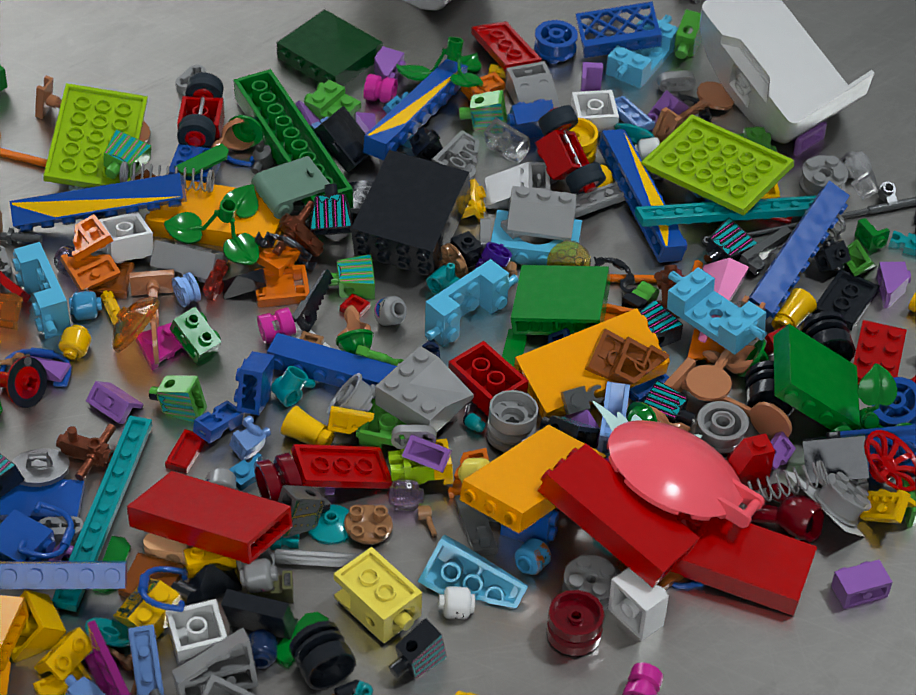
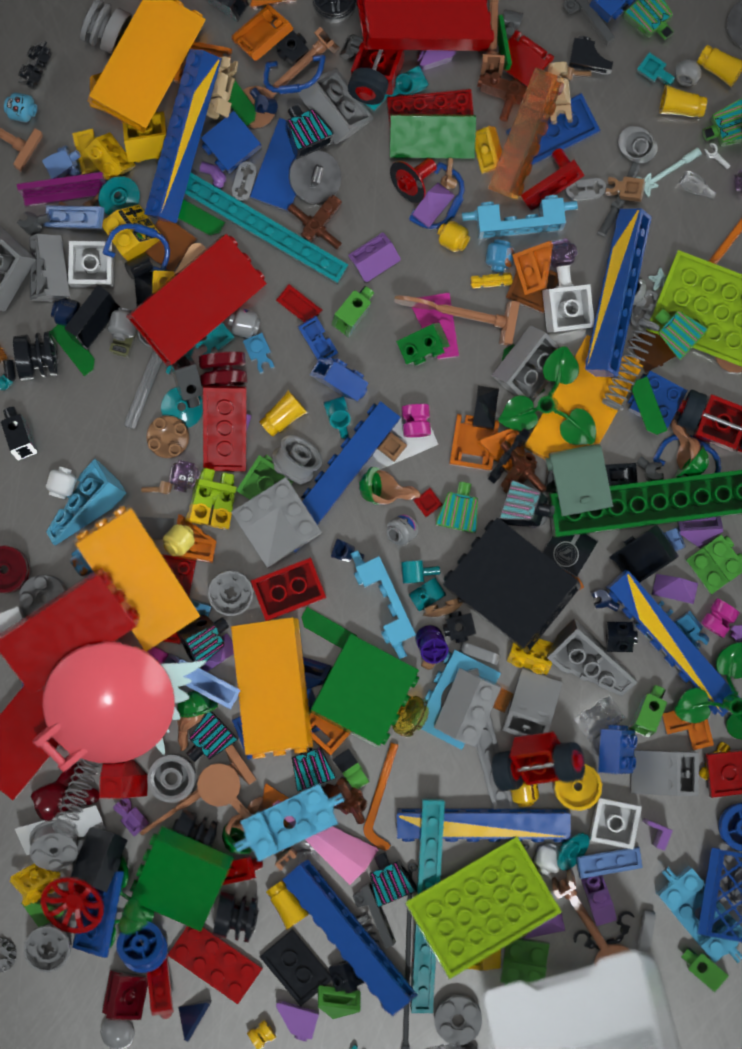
camera: 110 degrees right, 40 degrees up
blue piece [18,501,75,559] -> none
orange wing [72,214,113,262] -> none
clear orange dish [111,296,160,353] -> none
light blue wheel [172,272,201,307] -> none
clear red plate [203,259,228,301] -> none
medium blue piece [229,415,271,461] -> none
black piece [292,269,334,332] -> none
yellow tile [327,406,374,434] -> none
light yellow torso [334,547,422,644] -> none
bright green arm [356,345,404,366] -> none
light grey beam [391,425,436,449] -> none
medium lavender slope [402,434,452,473] -> none
teal arm [463,403,486,433] -> none
dark grey plate [560,385,604,415] -> none
black piece [581,257,636,295] -> none
dark orange slope [585,329,669,385] -> none
green bracket [854,218,890,252] -> none
none -> teal piece [401,560,441,584]

